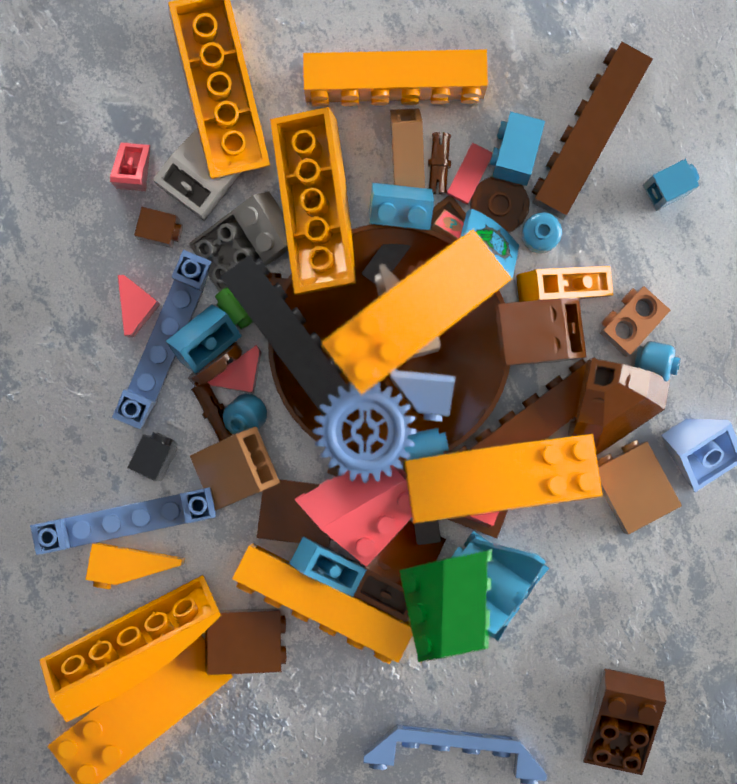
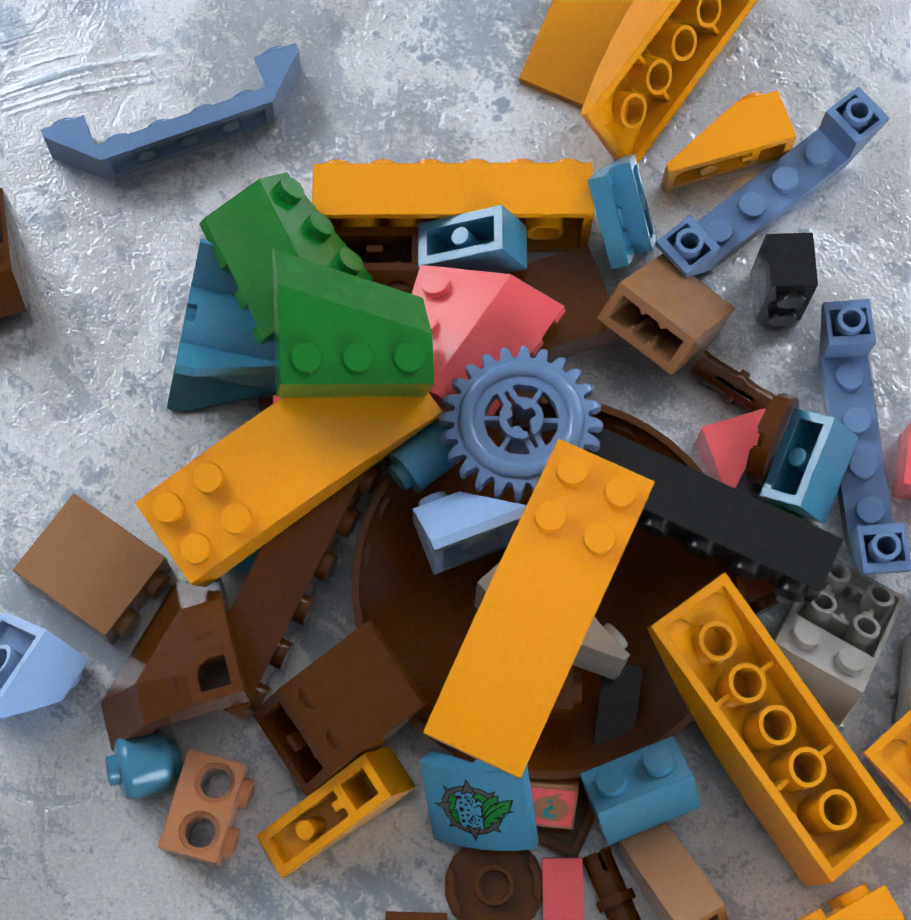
camera: 155 degrees right, 15 degrees down
reddish brown brick [205,608,286,675] -> none
dark azure head [223,393,267,435] -> none
dark azure head [521,212,562,254] -> none
none -> green wedge [272,249,434,397]
none -> dark azure slope [588,154,657,270]

